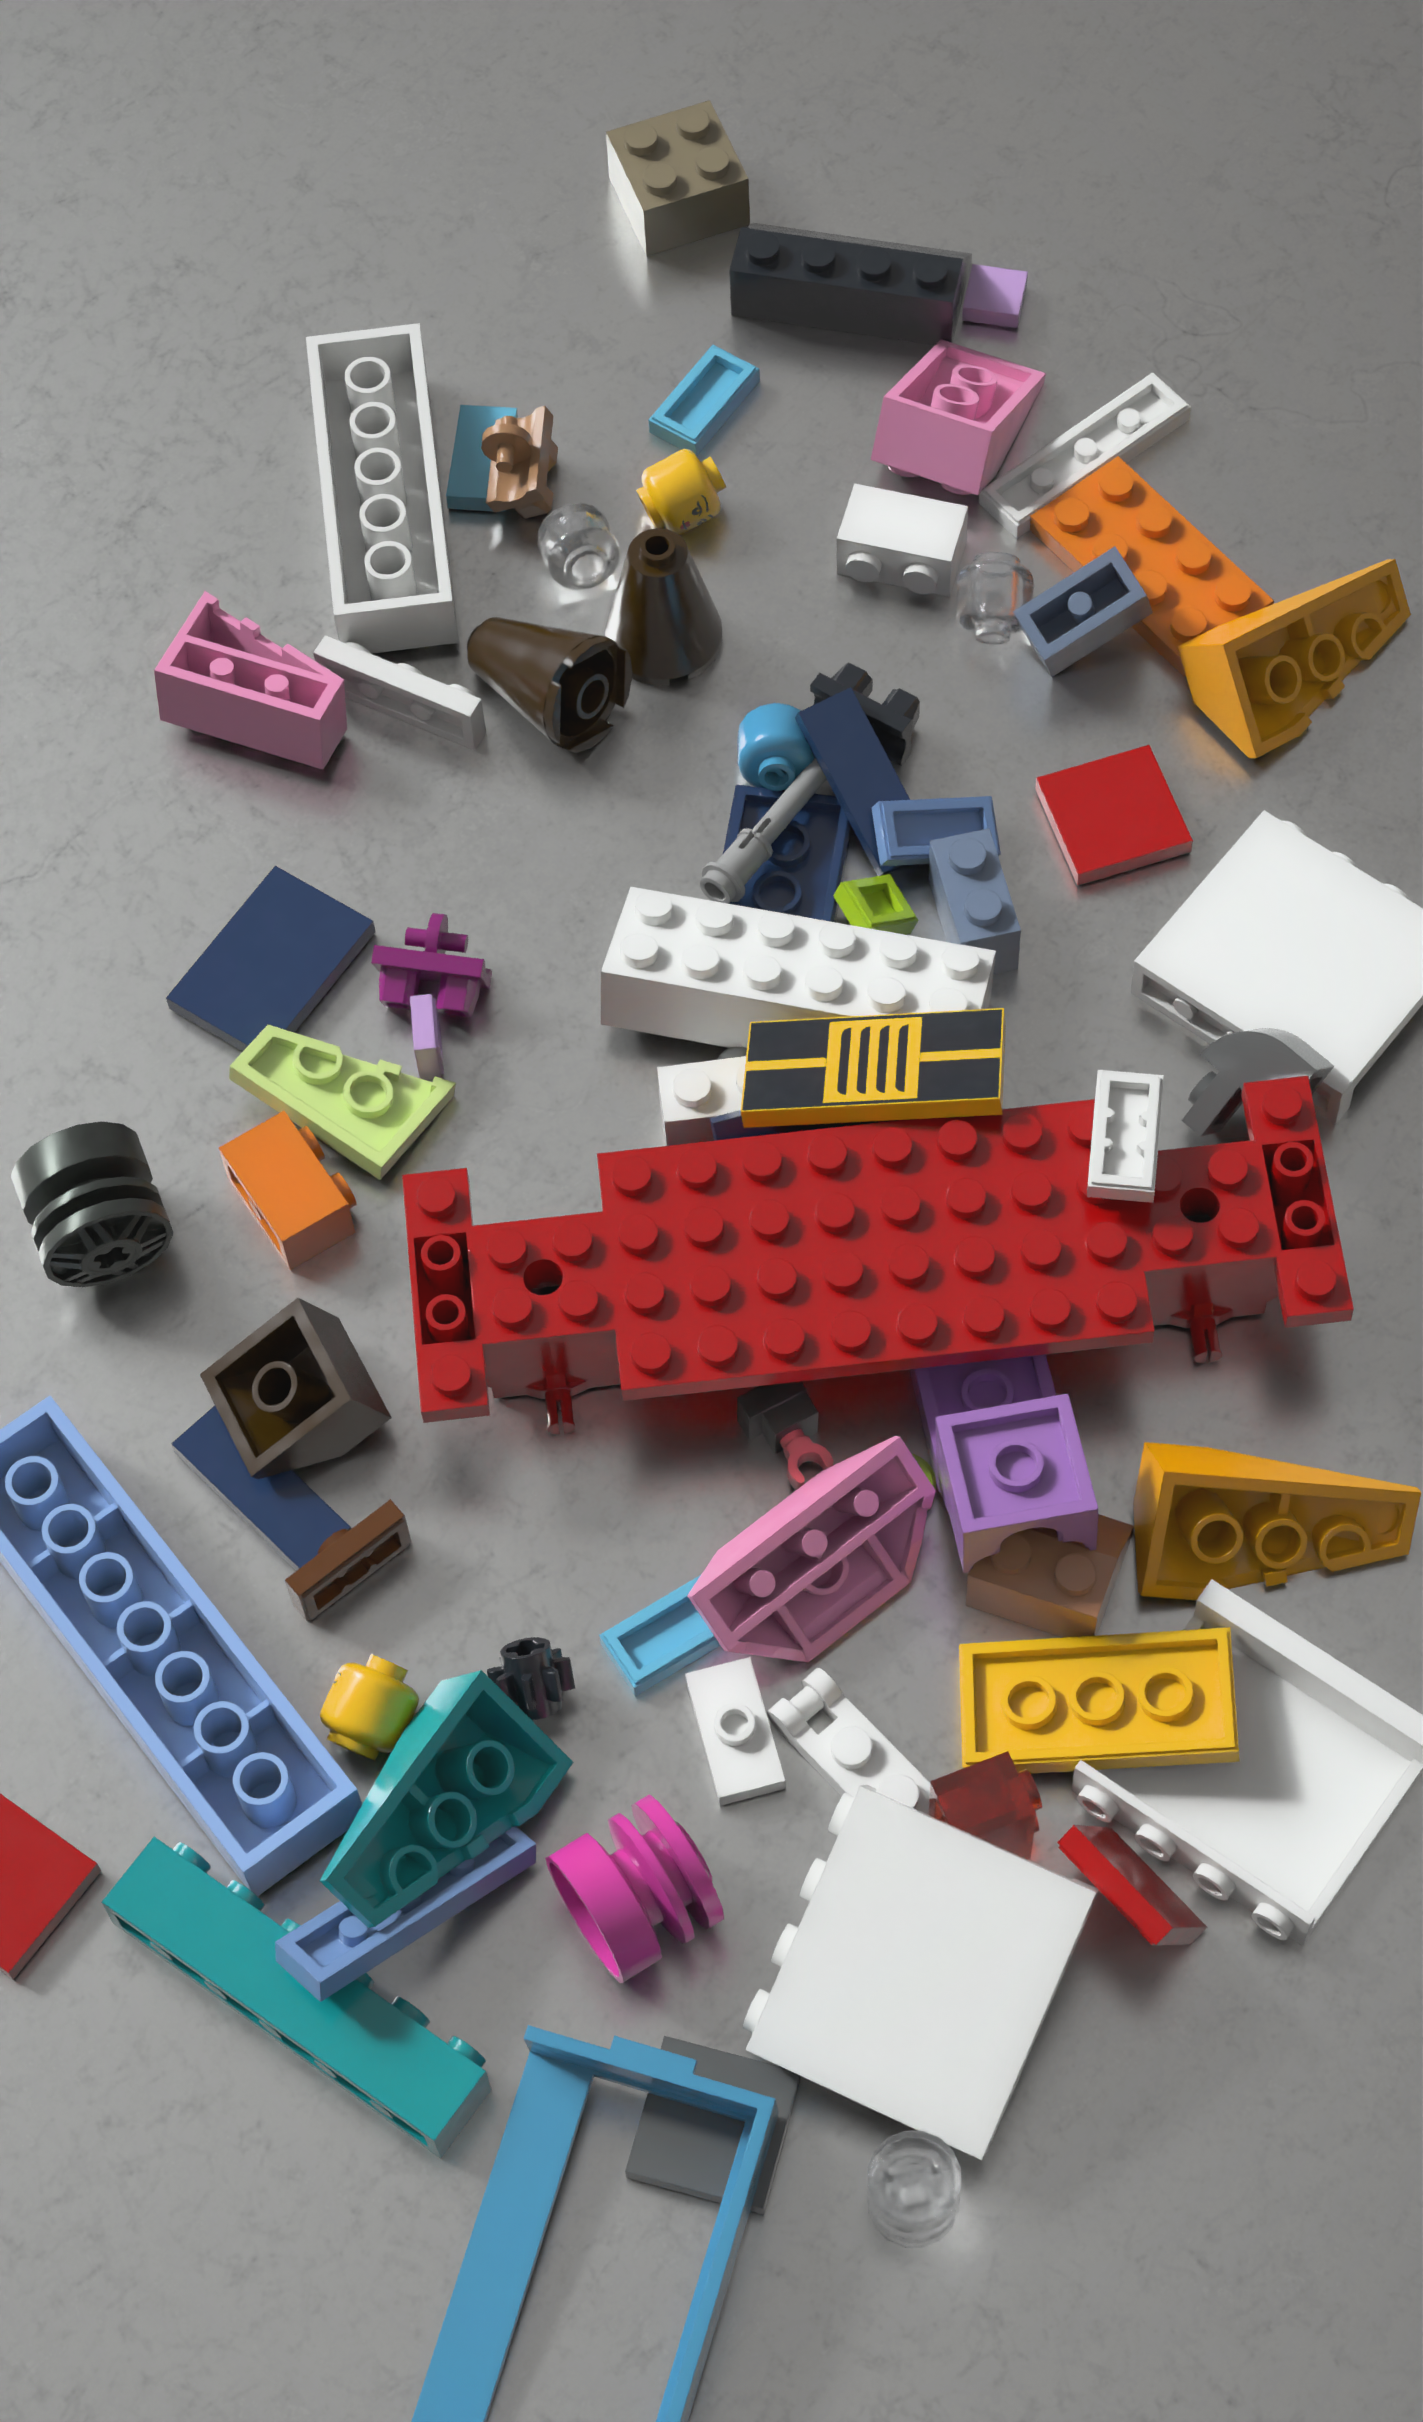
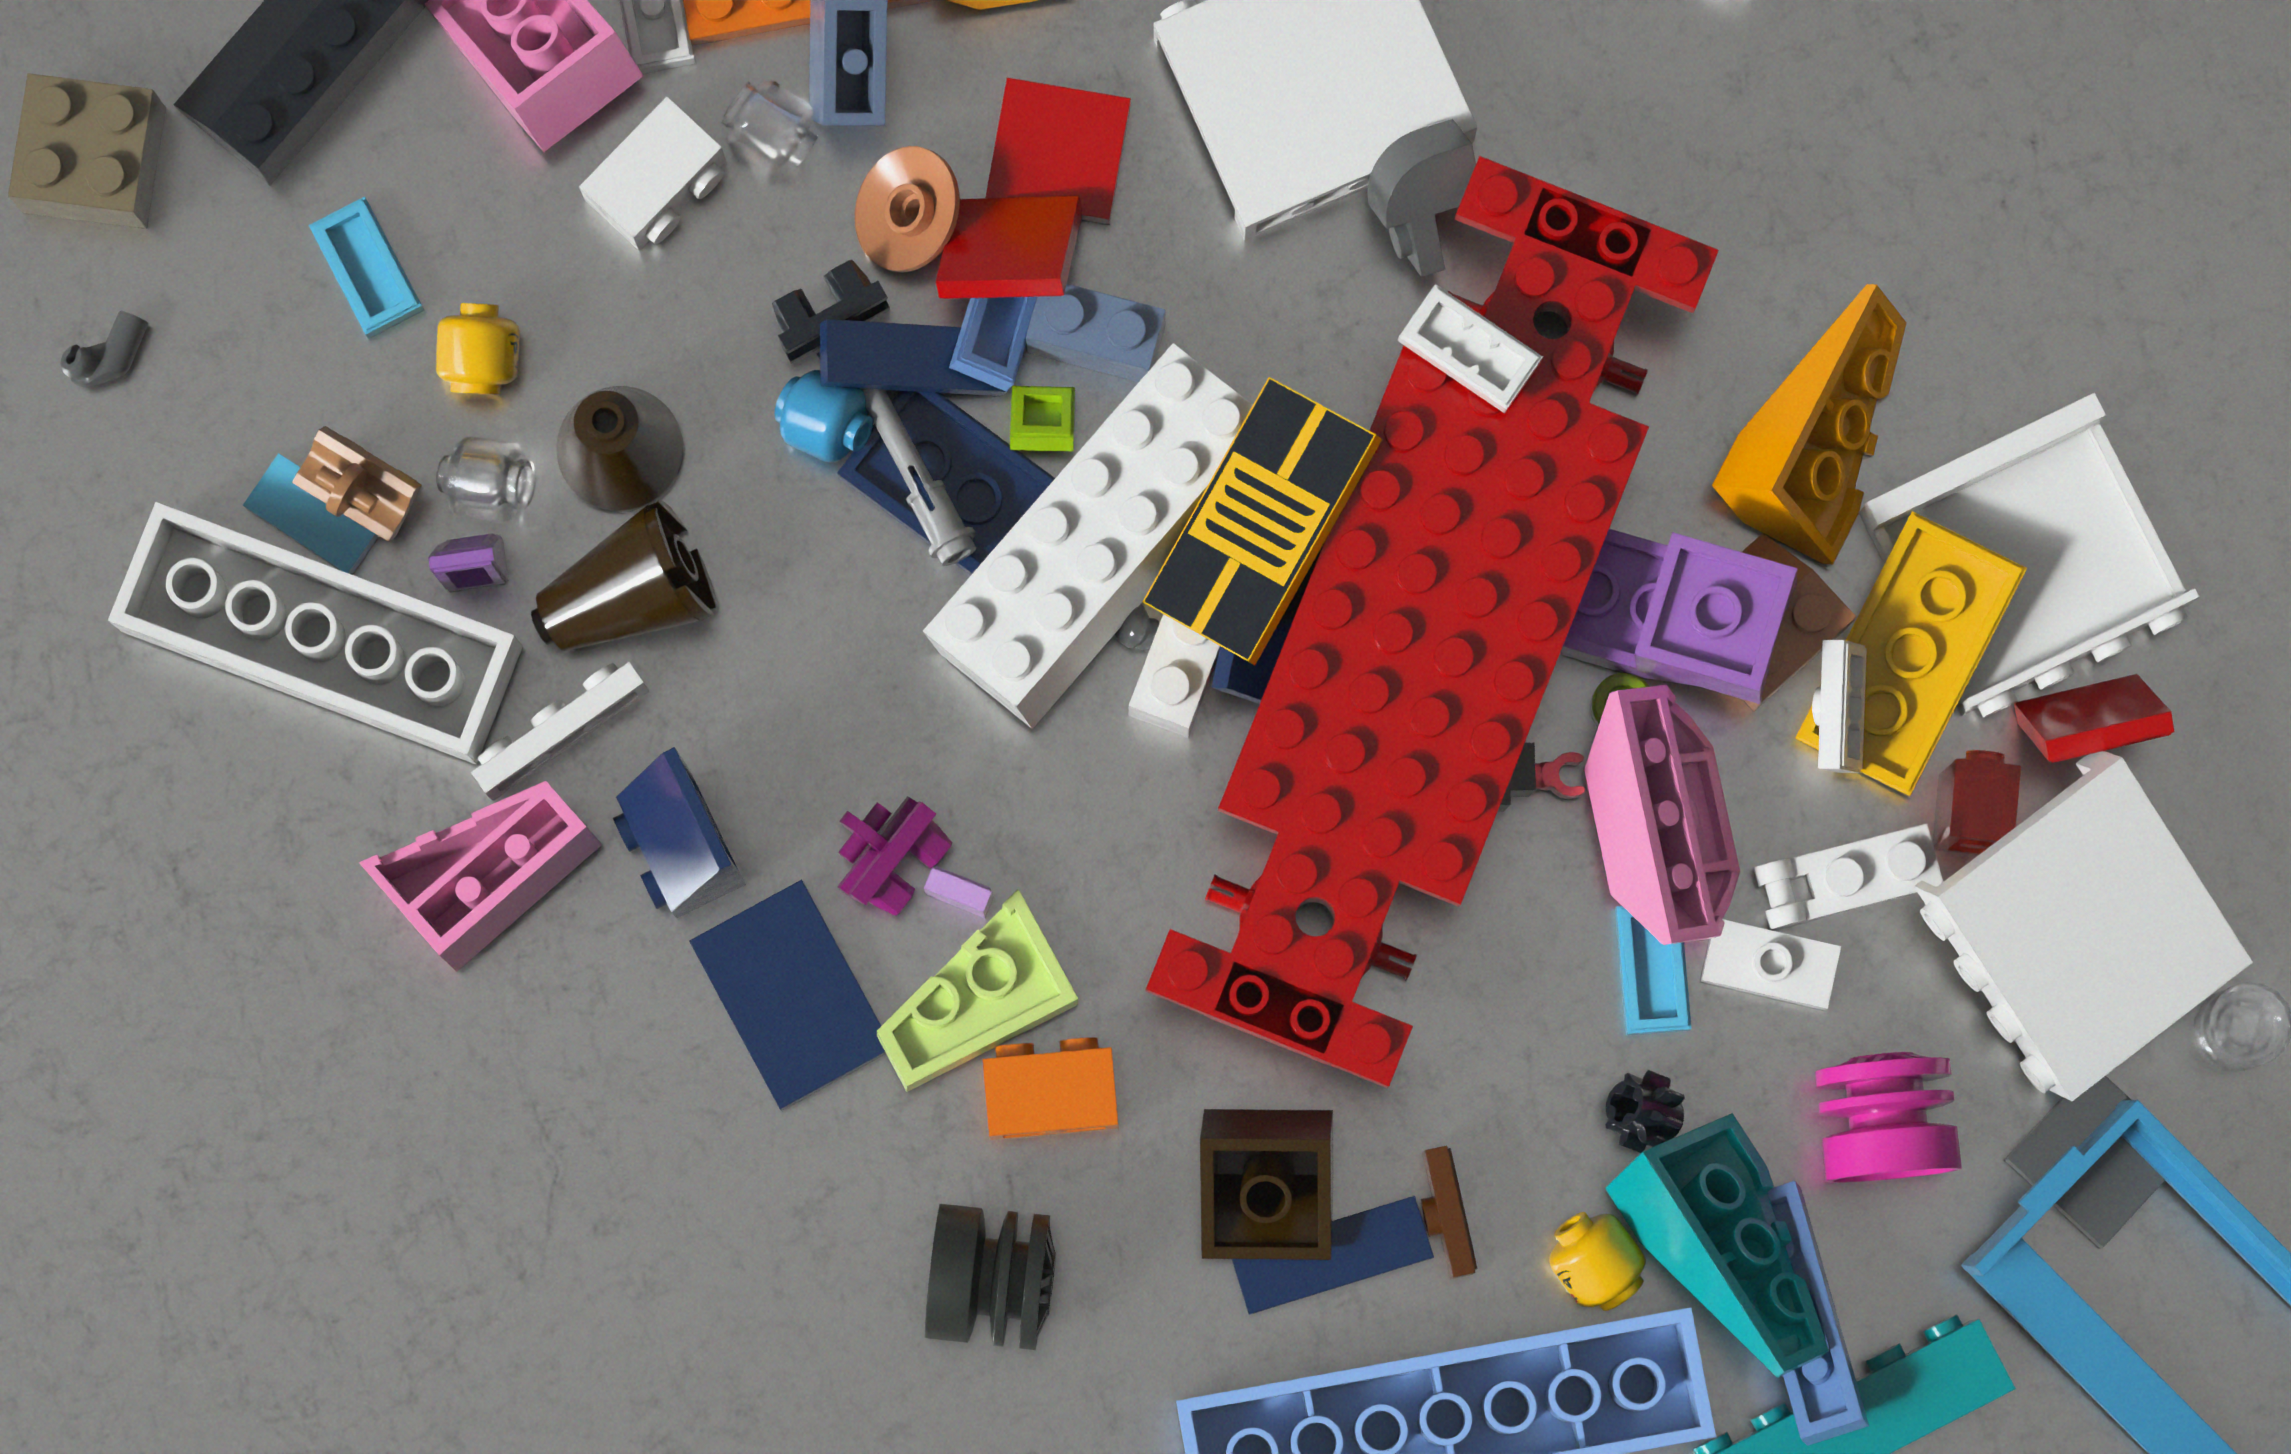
camera: 65 degrees left, 20 degrees up
none -> dark grey arm [60,311,149,387]
none -> medium lavender slope [428,533,509,592]
none -> dark blue slope [613,747,746,918]
none -> nougat dish [855,146,960,272]
none -> red tile [936,196,1082,299]
none -> white plate [1812,640,1867,773]

